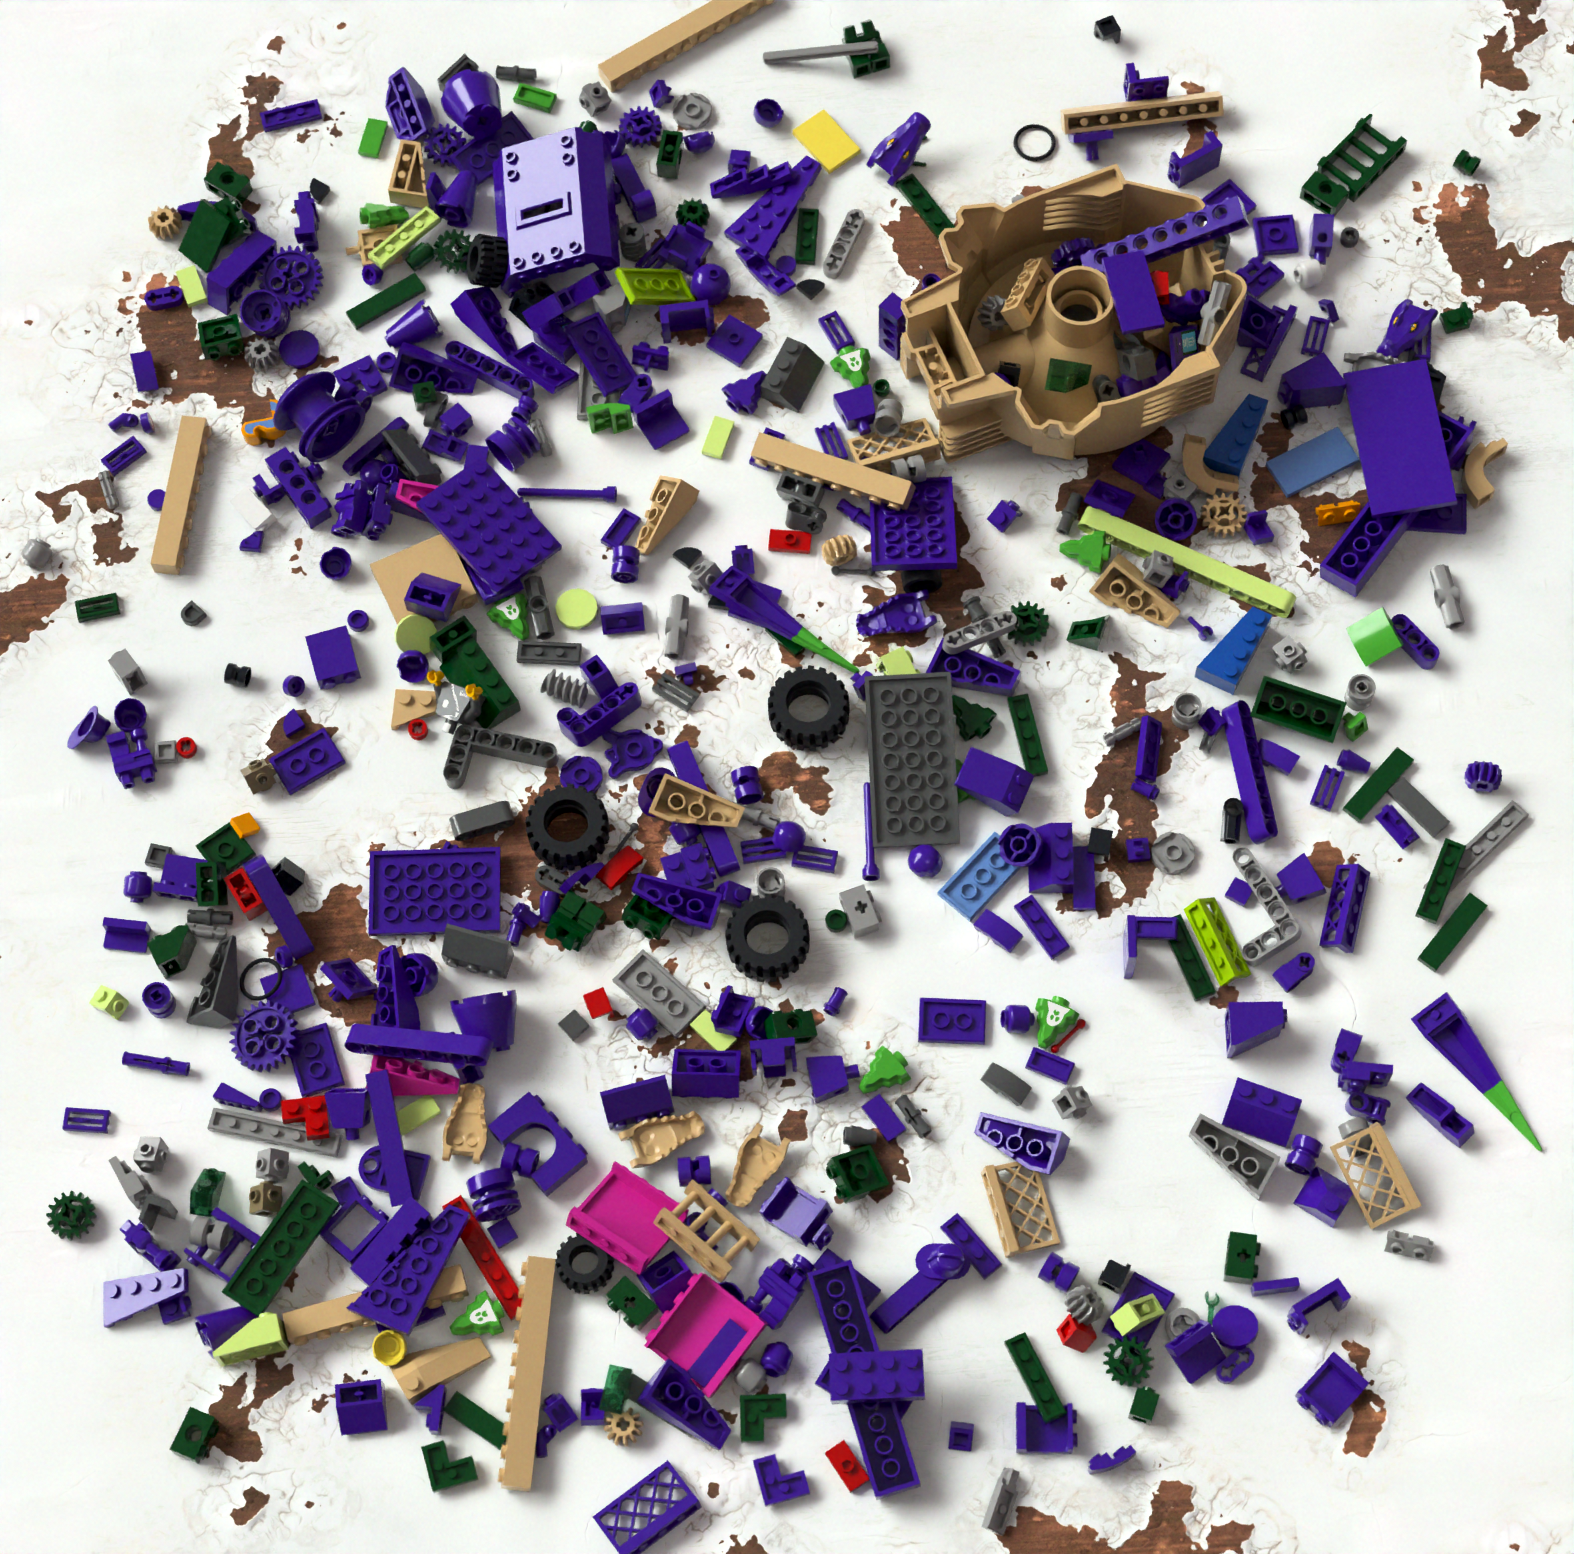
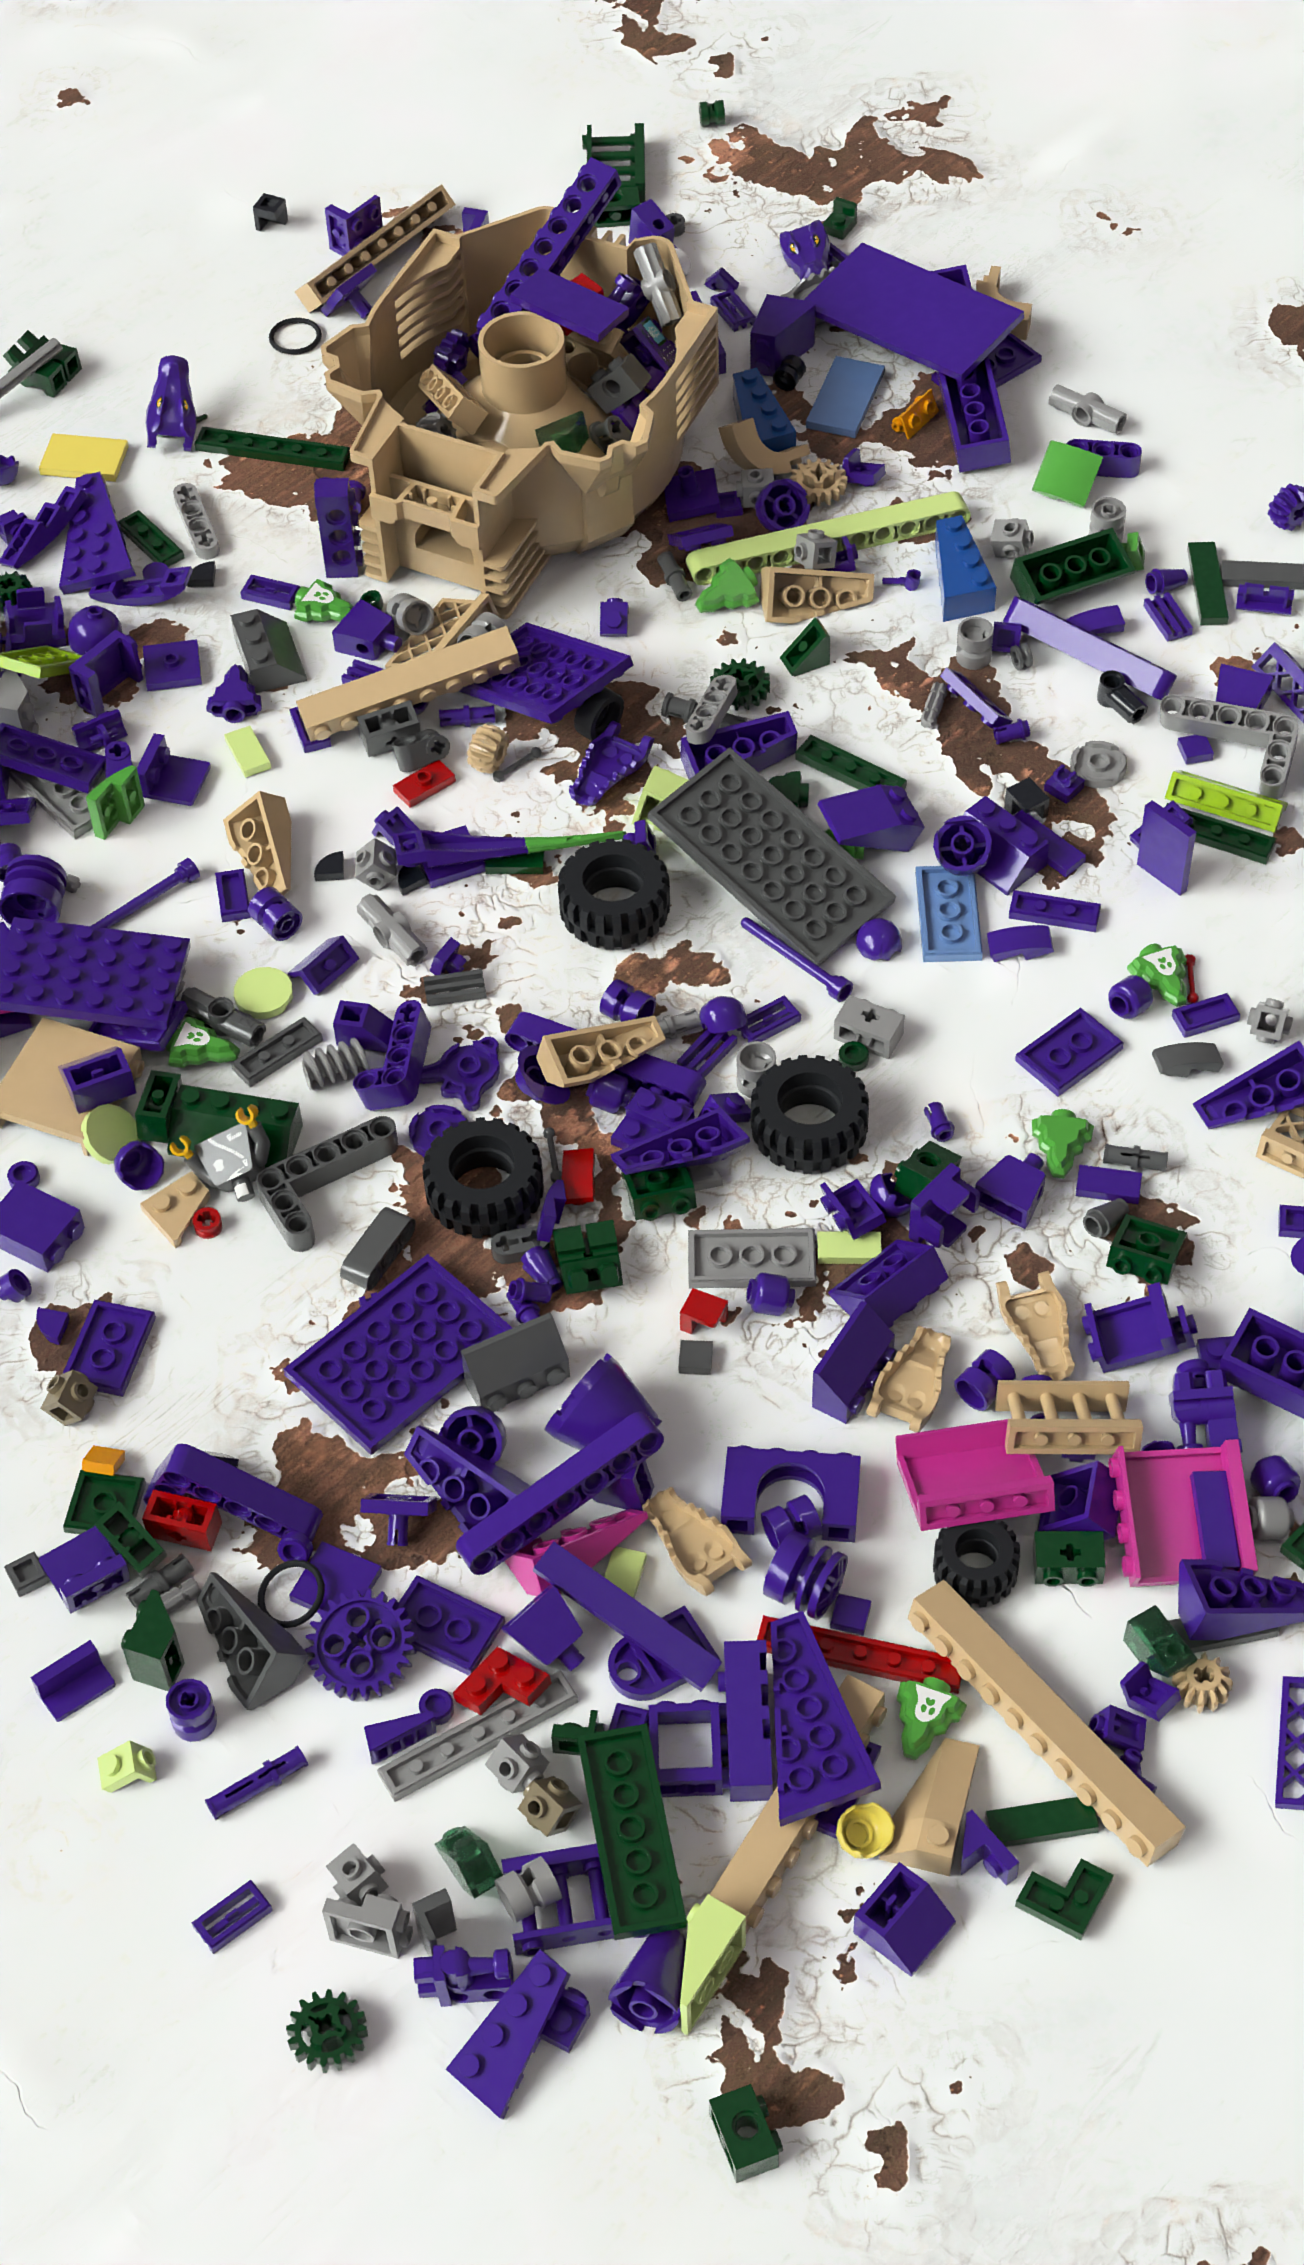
camera: 45 degrees left, 15 degrees down
dark purple head [123,871,152,903] -> none

